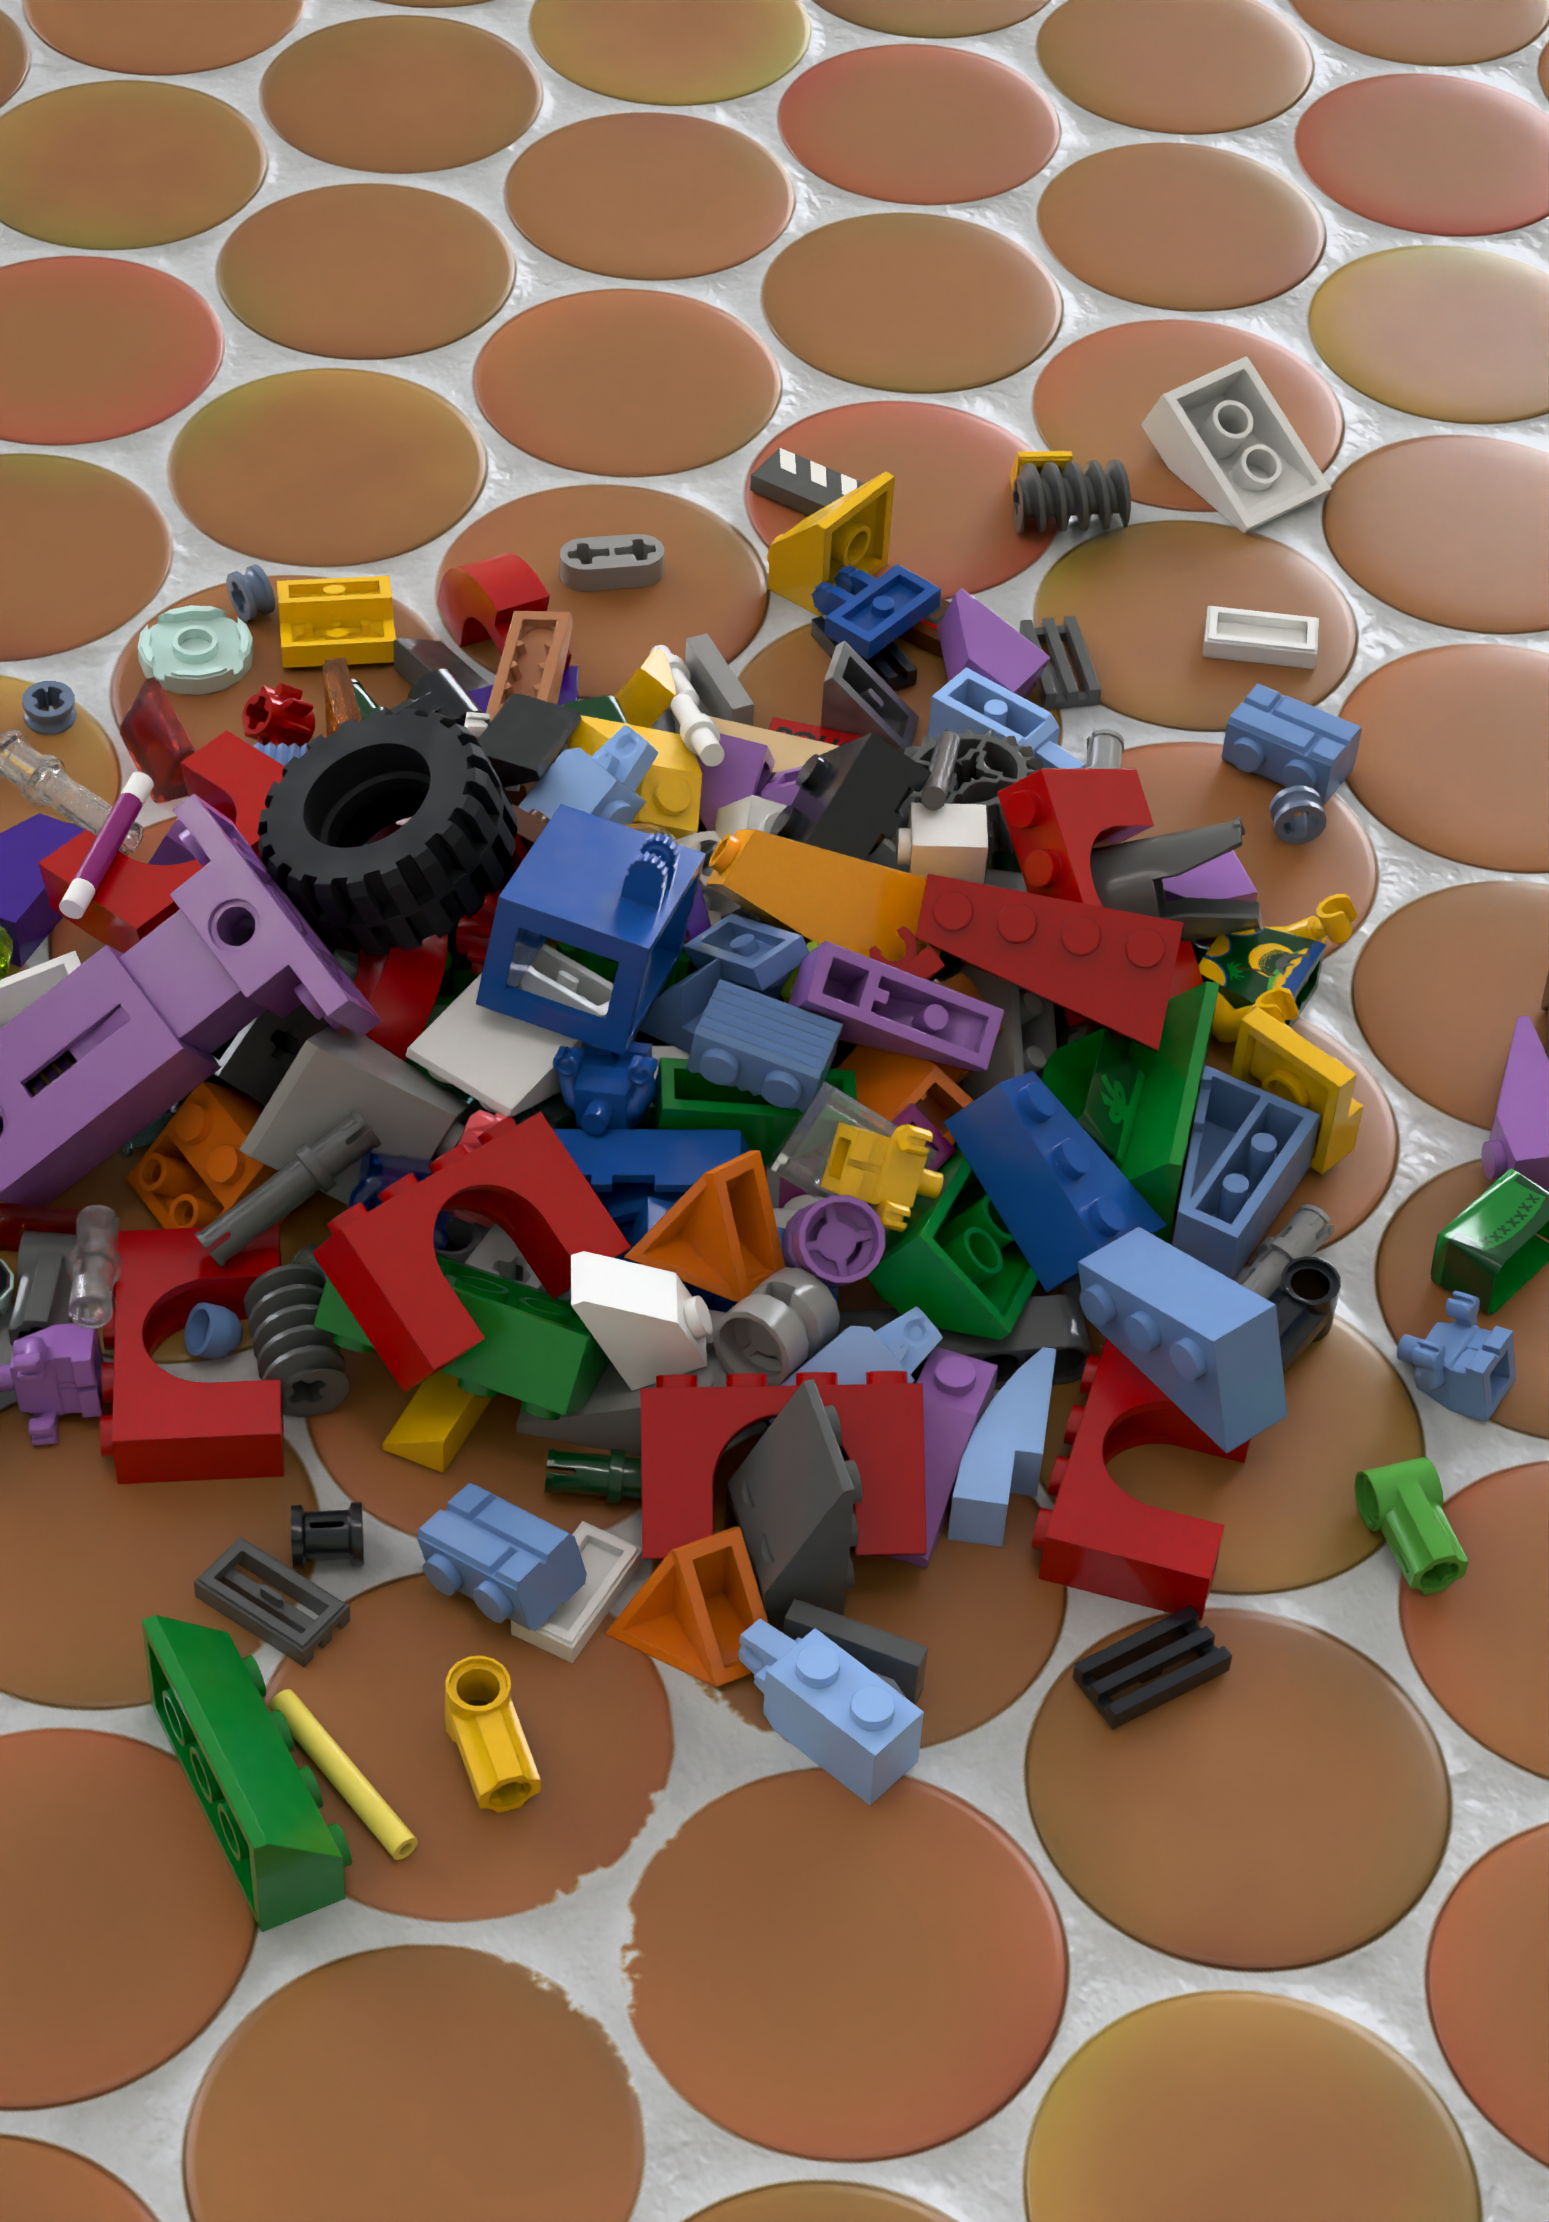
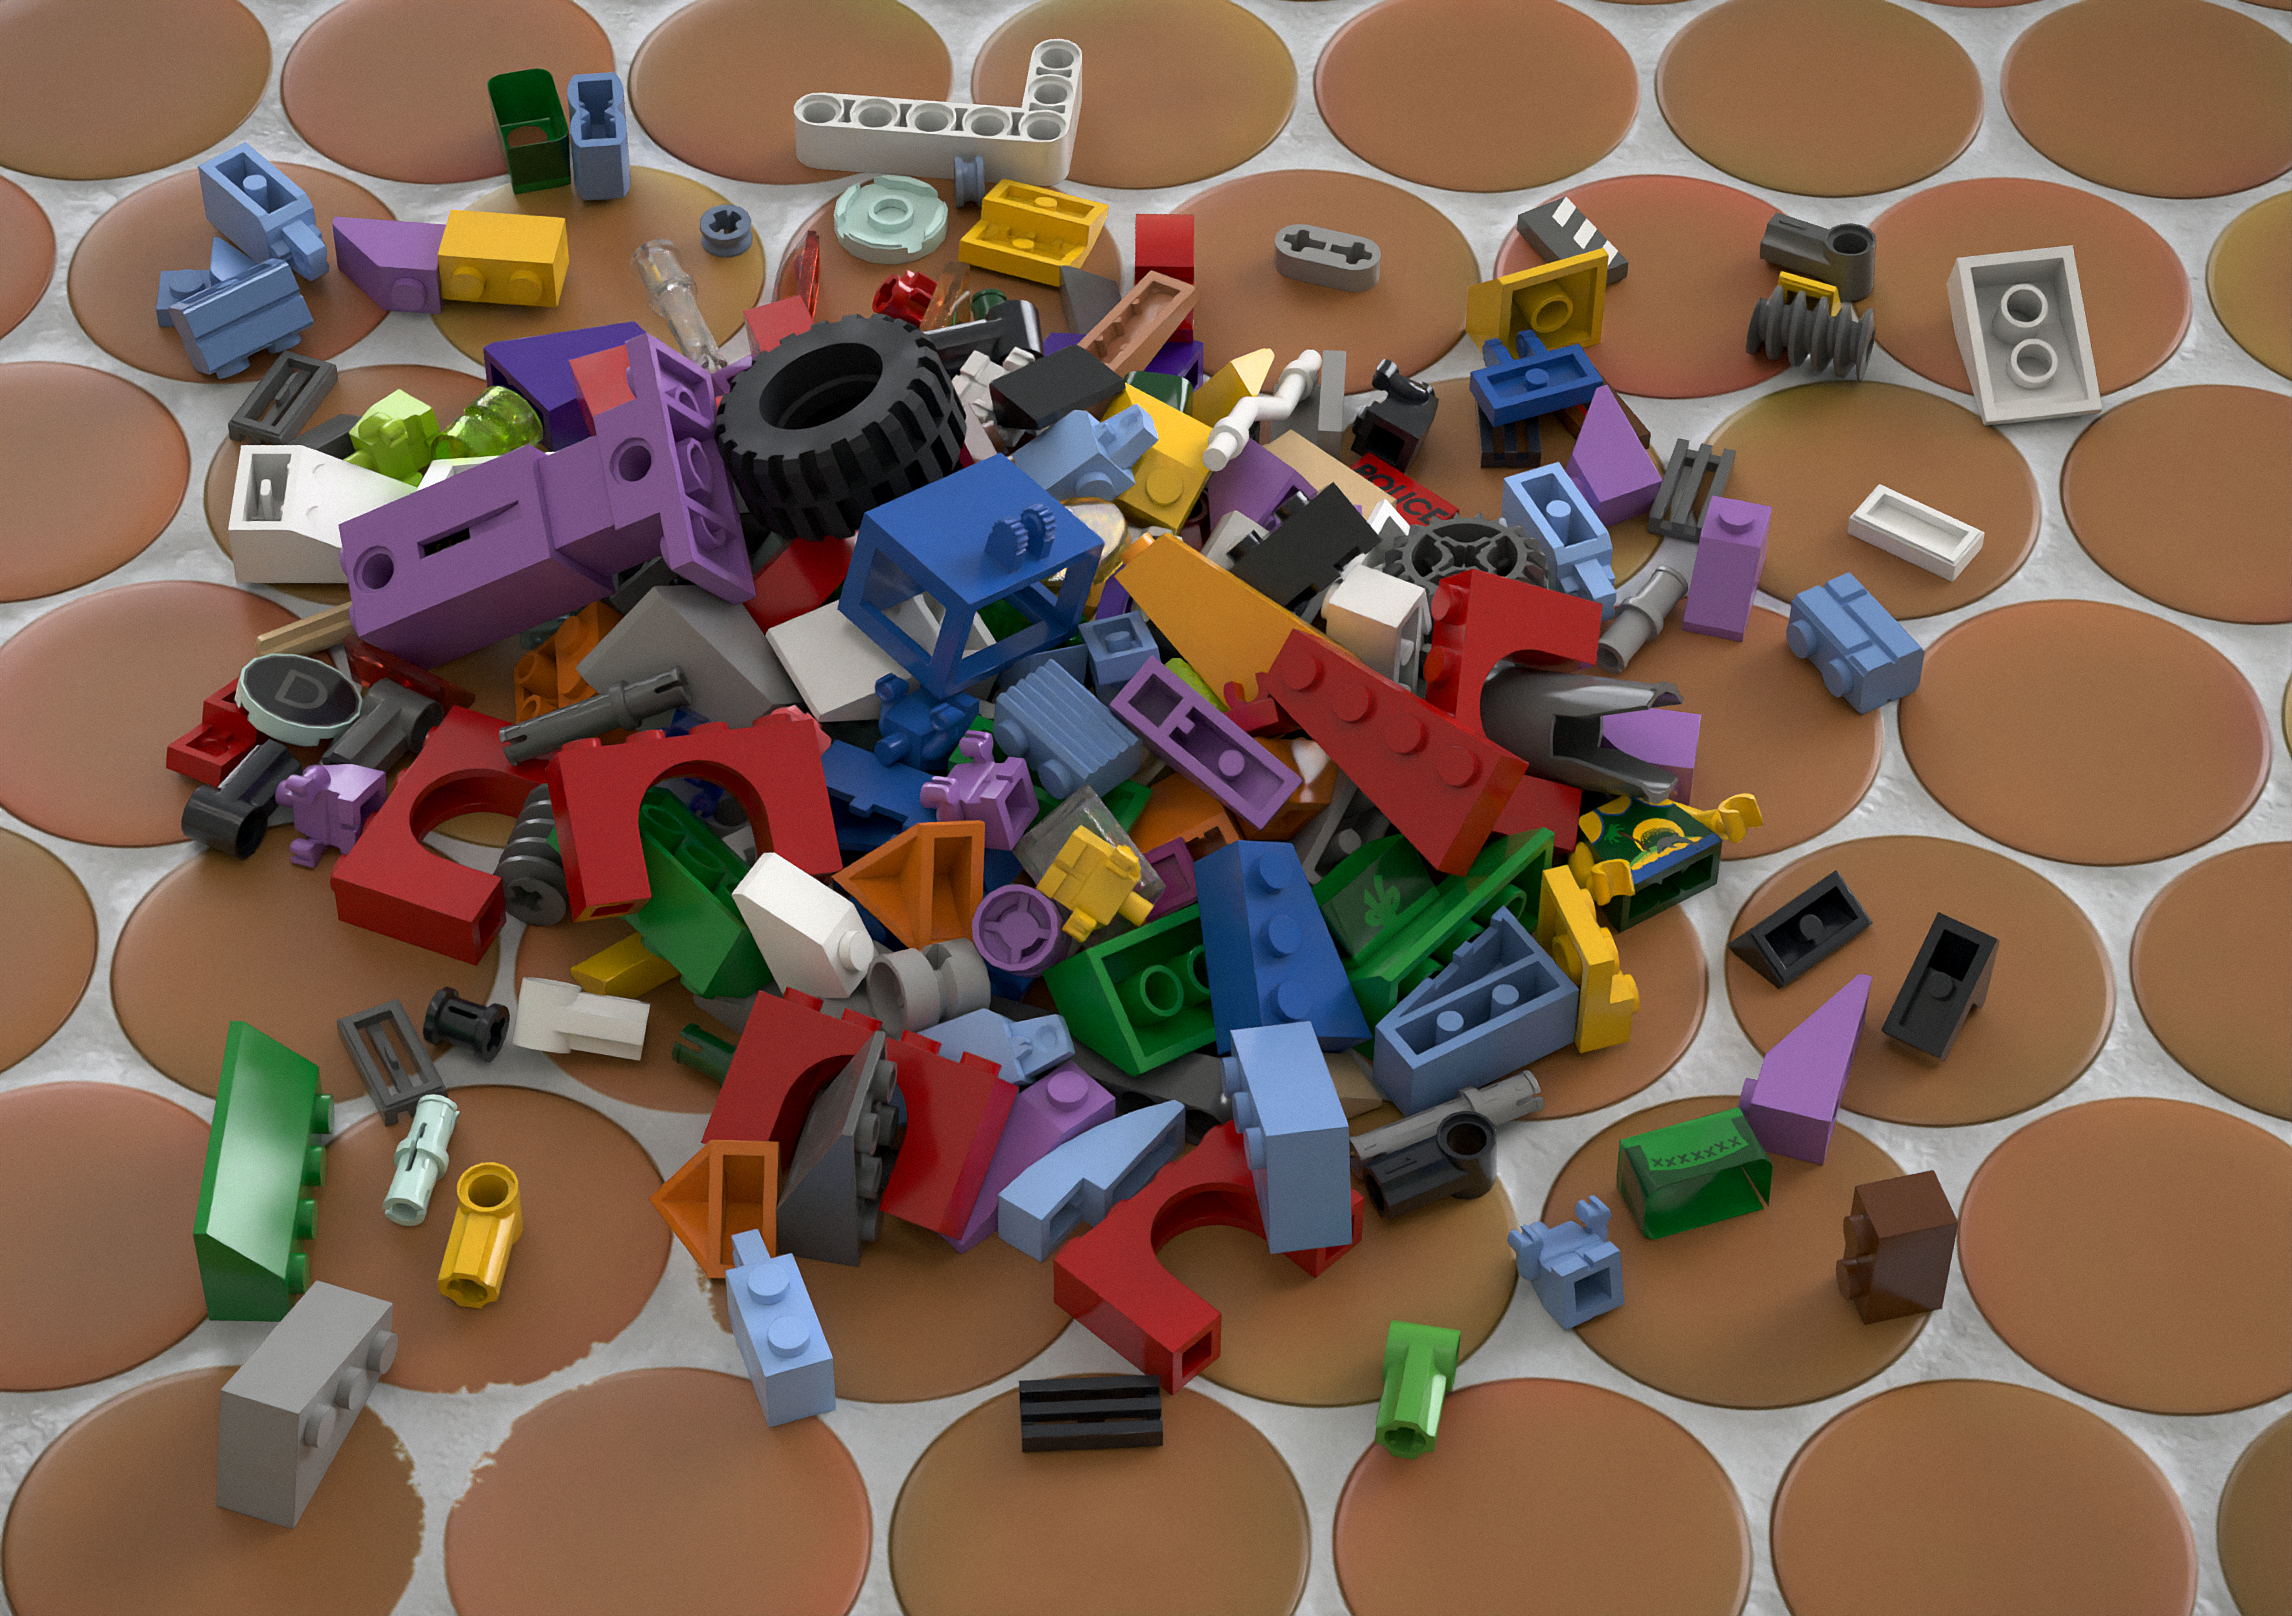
camera: 30 degrees right, 0 degrees up
magenta bar [59,772,154,919] -> none
clear pin [66,1205,122,1329] -> none
medium blue hinge [184,1302,243,1359] -> none
light yellow piece [269,1689,418,1860] -> none
medium blue brick [417,1483,587,1631] -> none
white tile [511,1521,643,1663] -> none
dark grey tile [784,1599,928,1705] -> none
flat silver slope [821,641,919,753] -> none
dark grey bar [921,731,961,810] -> none
sand blue bush [1269,785,1327,844] -> none
none -> light grey wedge [216,1280,398,1530]
none -> light aqua pin [382,1094,460,1226]
none -> white piece [511,977,650,1061]
none -> white beam [794,39,1082,186]
none -> medium lavender piece [920,730,1040,851]
none -> black piece [1350,359,1439,474]
none -> medium lavender slope [1682,495,1772,642]
none -> black slope [1727,870,1873,989]
none -> dark grey piece [1760,212,1876,301]

